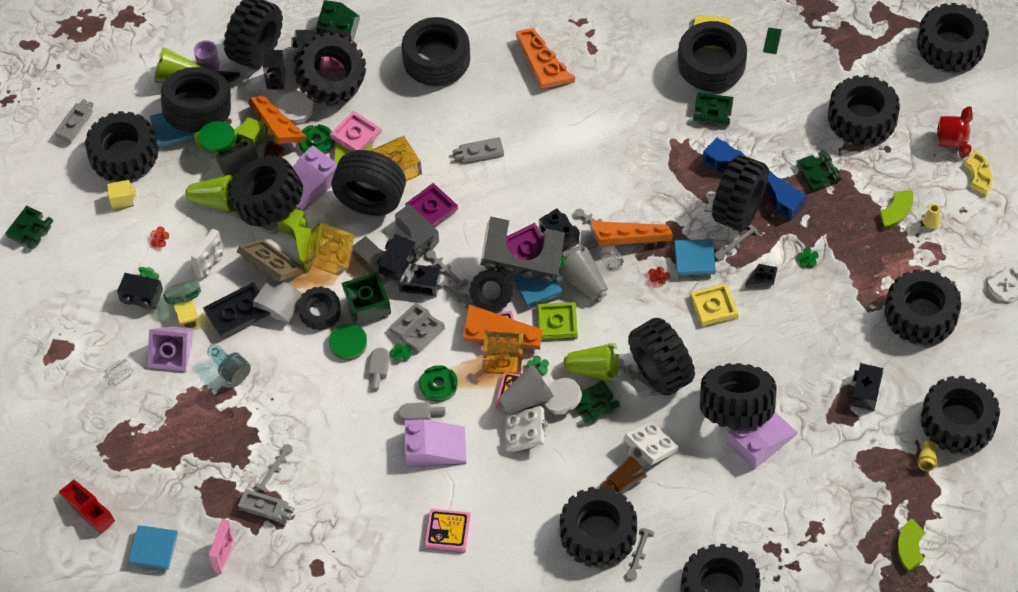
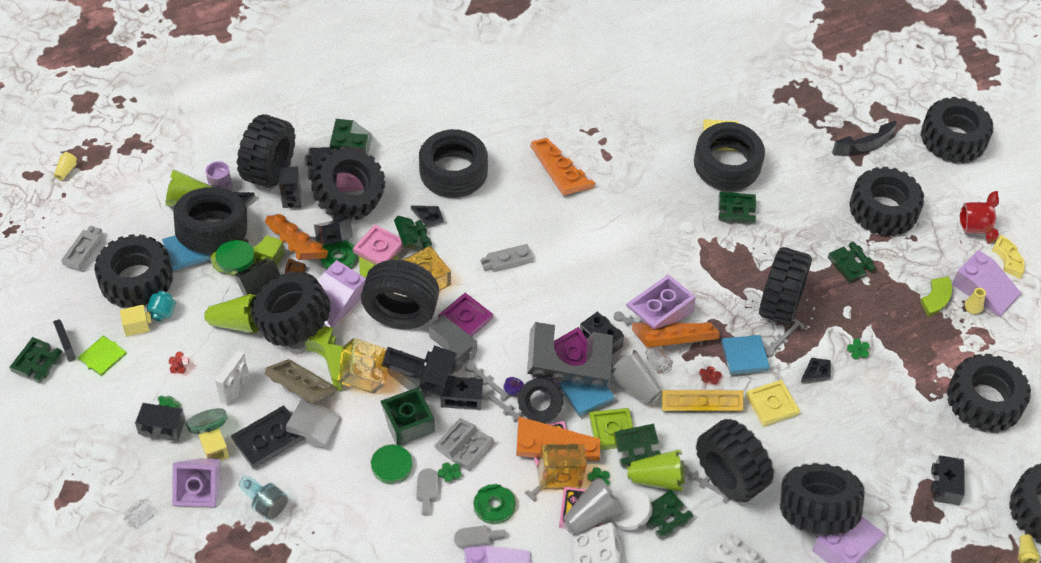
camera: 10 degrees left, 5 degrees down
black tyre [298,286,341,330] -> none
light grey piece [562,240,599,258] -> none
blue arch [702,137,806,220] -> none
dark green sticker [763,27,782,54] -> none
none -> black tile [53,319,76,362]
none -> light yellow cone [54,152,77,180]
none -> clear neon green piece [78,335,127,377]
none -> teal head [147,291,176,322]
none -> black slope [314,218,353,245]
none -> black tile [381,347,425,379]
none -> dark green plate [394,215,432,253]
none -> black piece [411,205,444,226]
none -> dark purple tile [503,377,524,396]
none -> dark green plate [613,423,661,467]
none -> lavender slope [626,274,696,329]
none -> yellow plate [661,390,743,411]
none -> black slope [832,121,897,156]
none -> lavender slope [952,250,1021,317]

